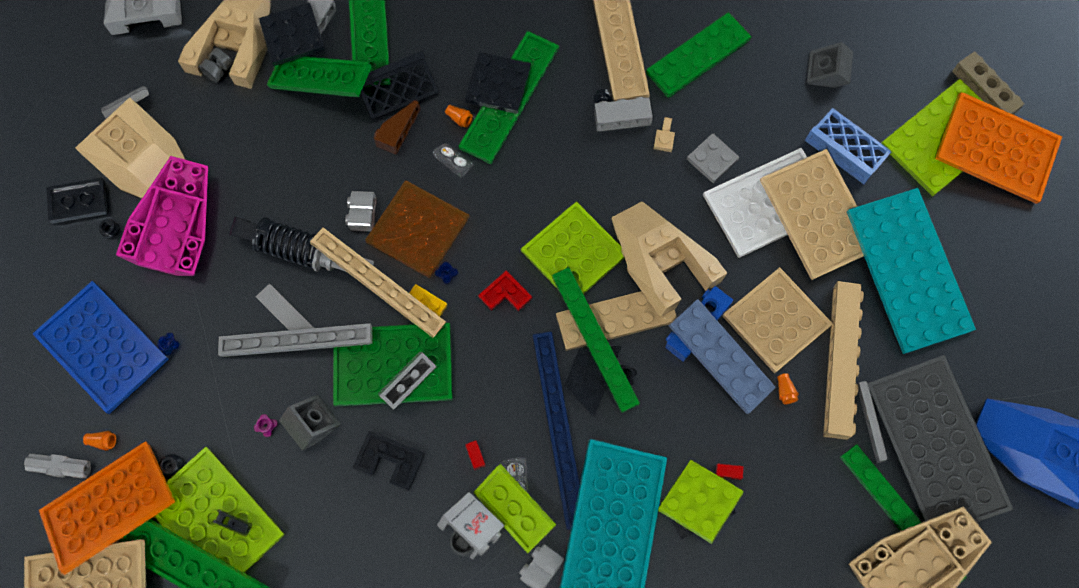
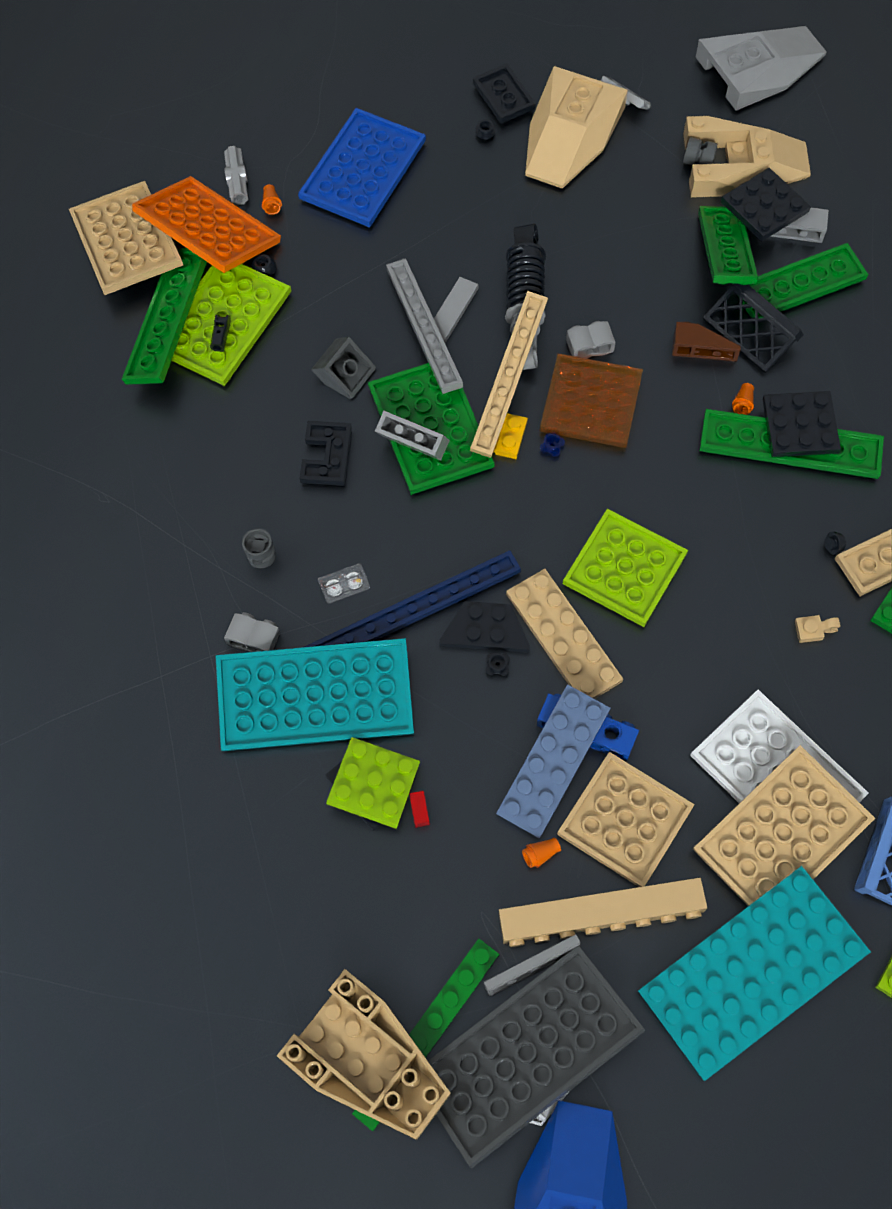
camera: 75 degrees right, 5 degrees down
dark pink wedge [116,156,208,276] -> none
clear blue plate [157,332,179,356] -> none
magenta plate [254,414,278,437] -> none
slope [433,143,473,178] -> none
light grey panel [437,492,505,560] -> none
red piece [465,441,486,470] -> none
lime plate [473,464,556,553] -> none
red plate [478,271,532,312] -> none
green plate [552,267,640,413] -> none
light grey brick [594,97,652,131] -> none
tan wedge [611,202,727,317] -> none
light grey plate [687,134,740,184] -> none

